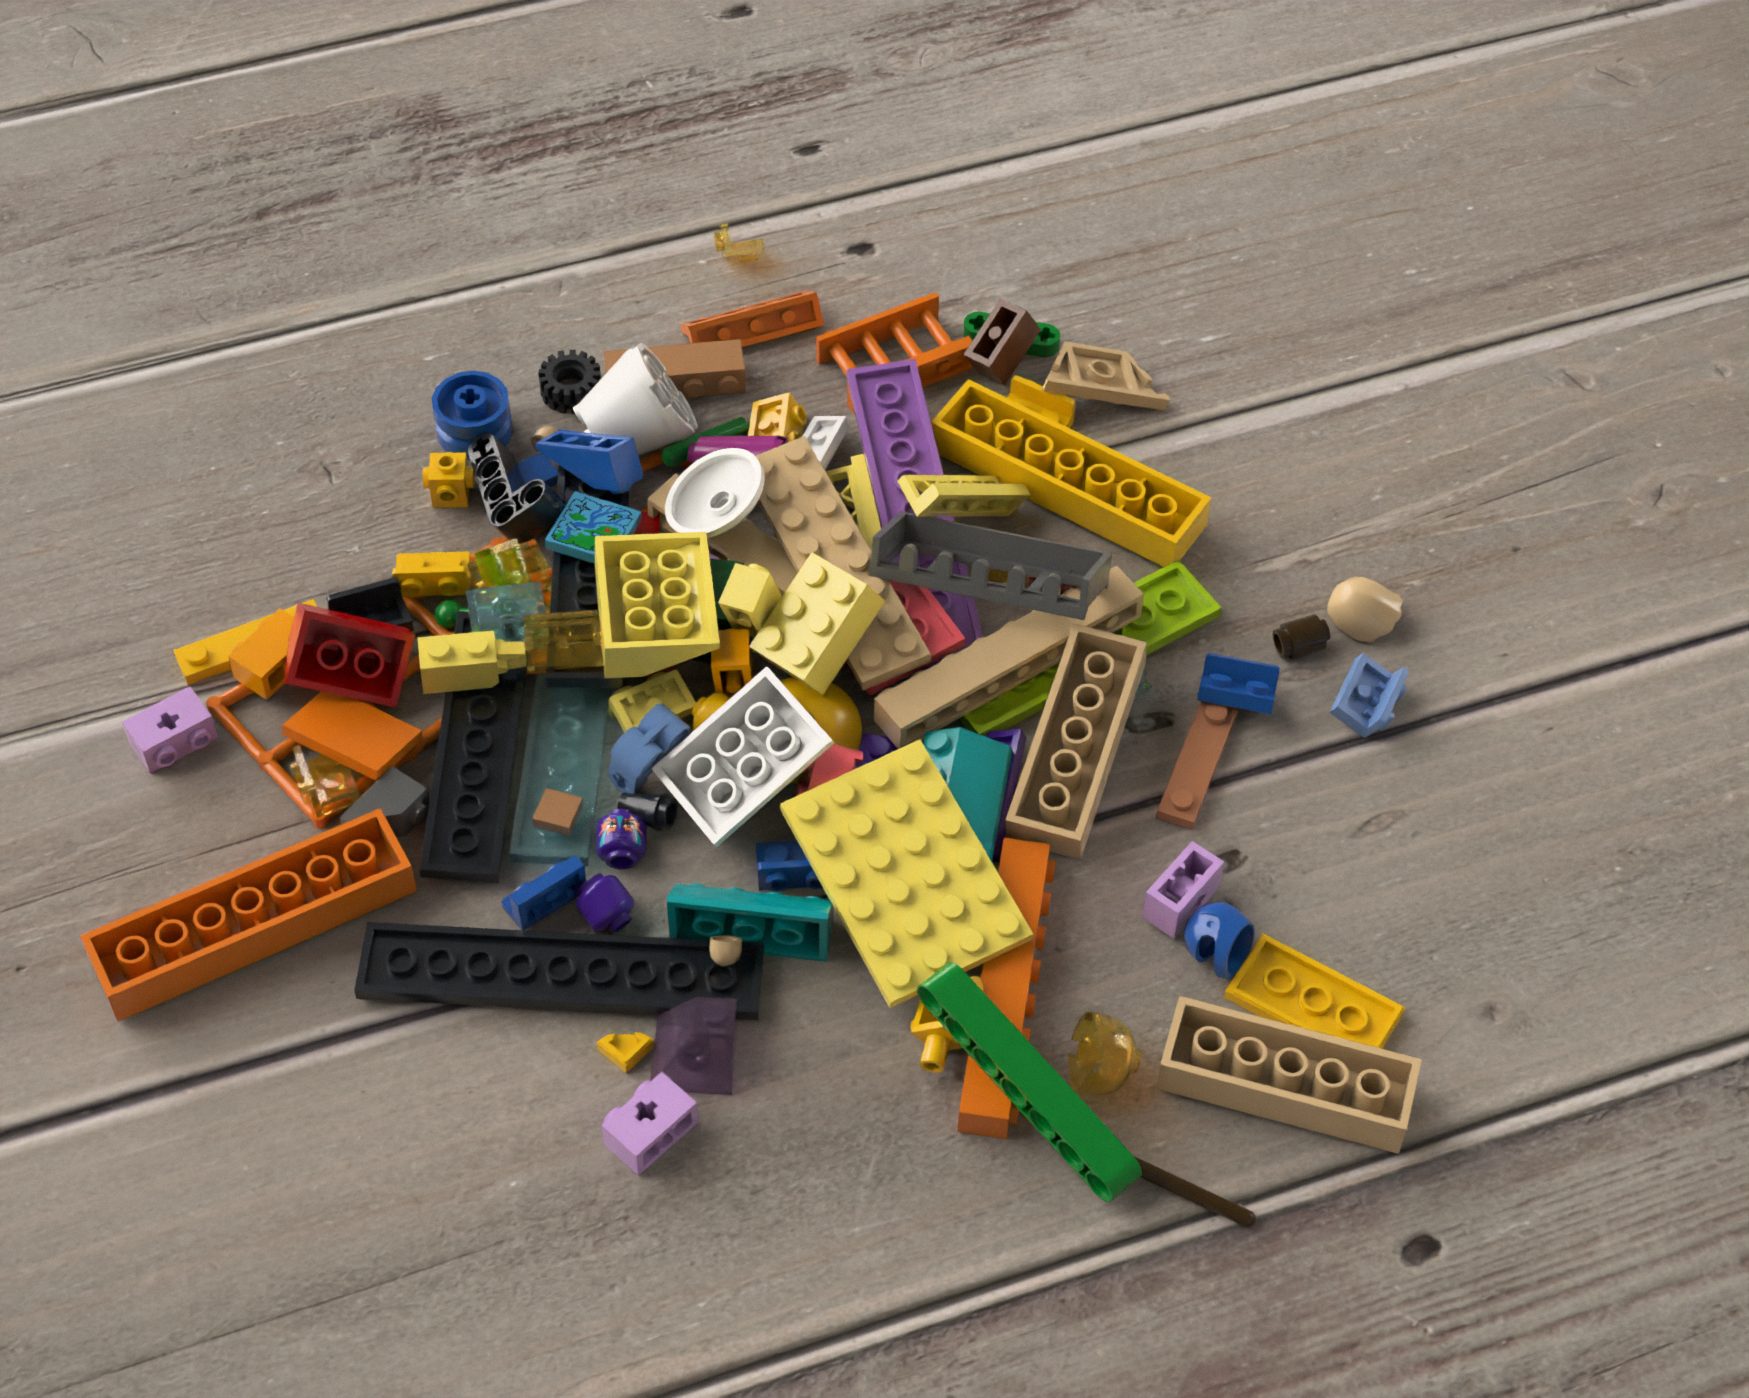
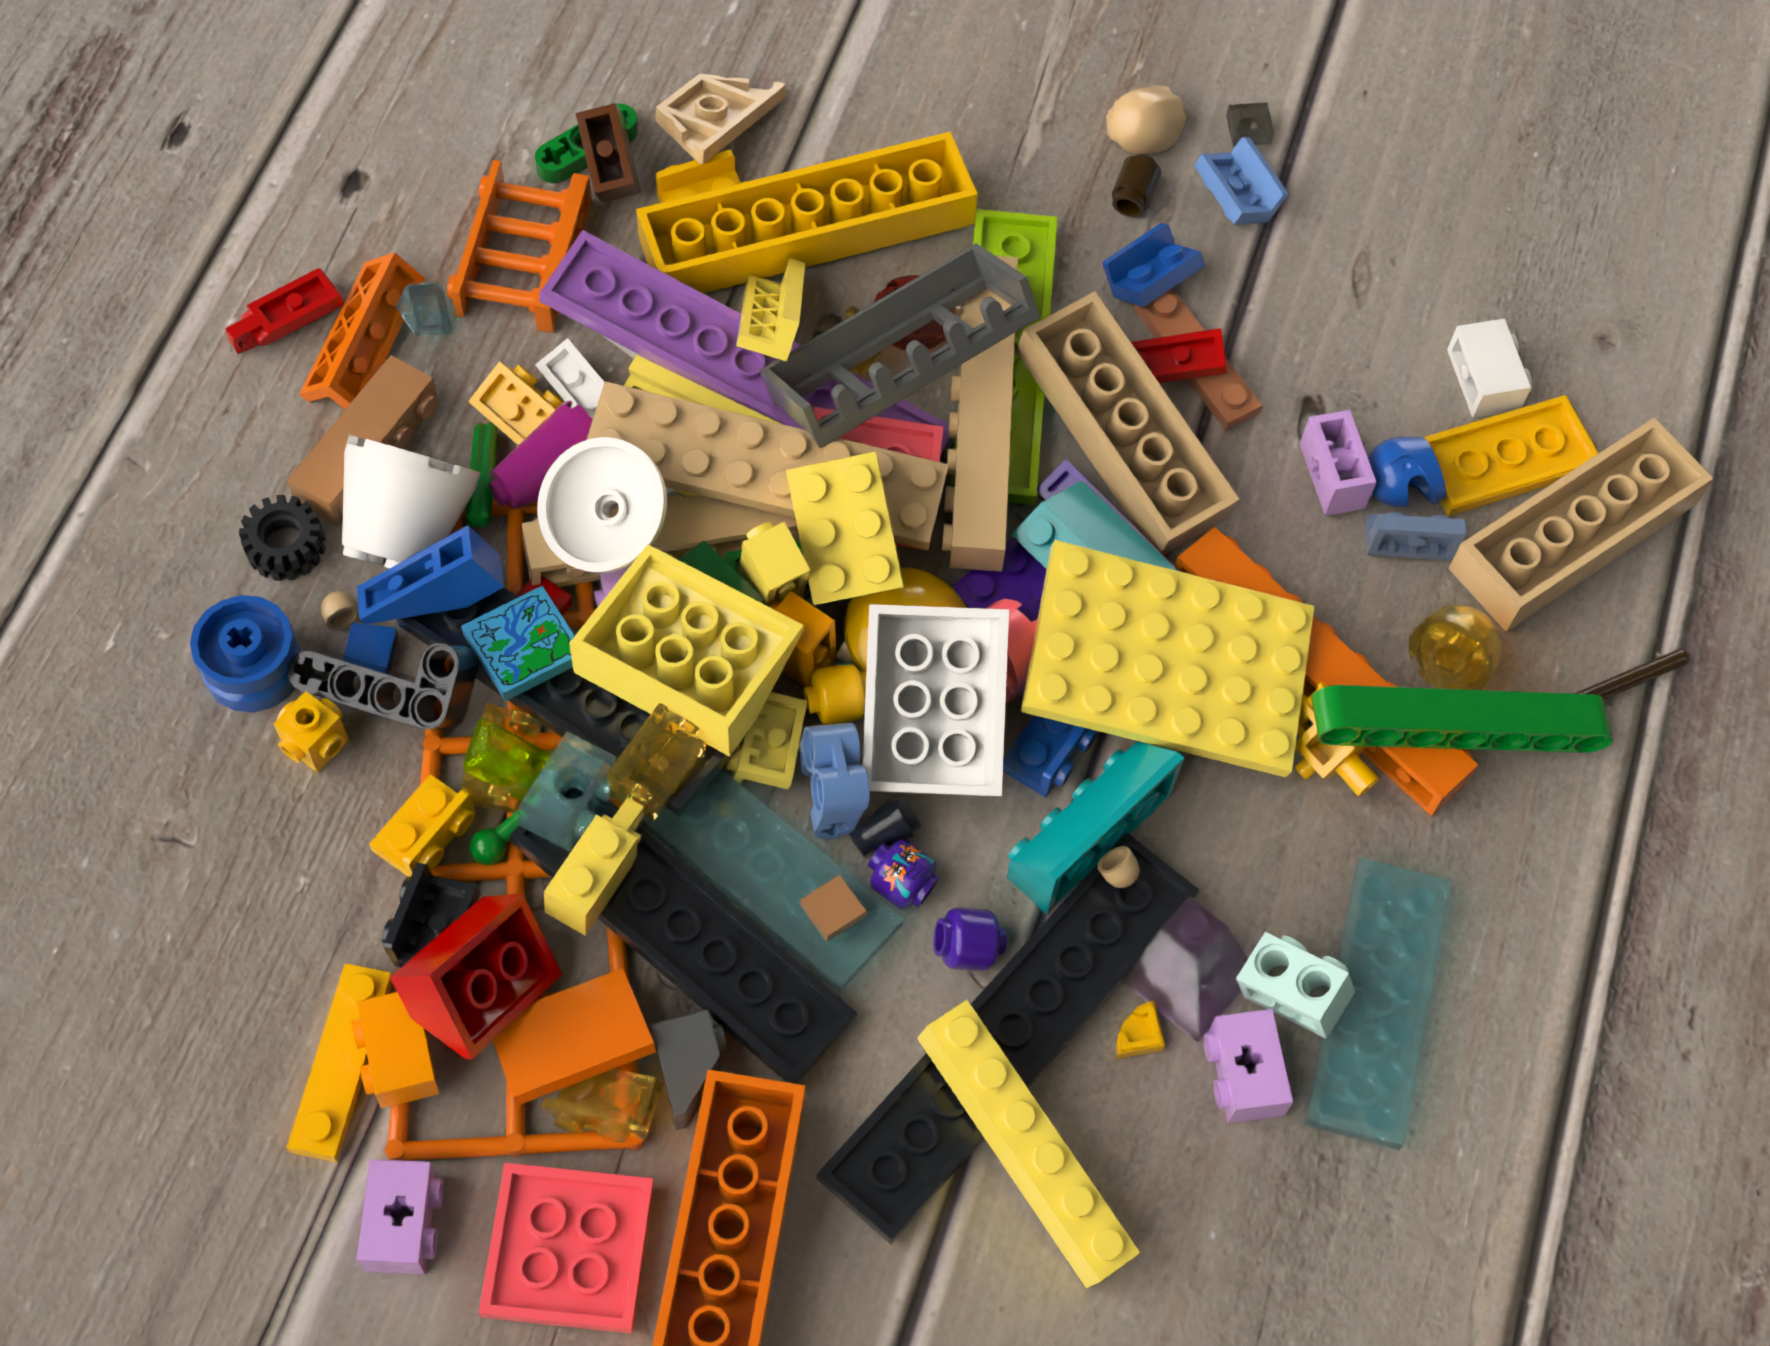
camera: 55 degrees left, 10 degrees up
blue bracket [501,855,586,930] -> none
clear yellow bracket [714,223,765,262] -> none
none -> red hinge [225,268,344,354]
none -> clear light blue slope [396,282,452,336]
none -> coral plate [479,1163,654,1334]
none -> light yellow brick [917,1000,1140,1288]
none -> red plate [1131,328,1227,383]
none -> clear smoke plate [1226,102,1275,146]
none -> light aqua brick [1236,932,1355,1039]
none -> clear light blue plate [1304,857,1451,1150]
none -> sand blue bracket [1366,512,1466,560]
none -> white brick [1447,318,1532,418]

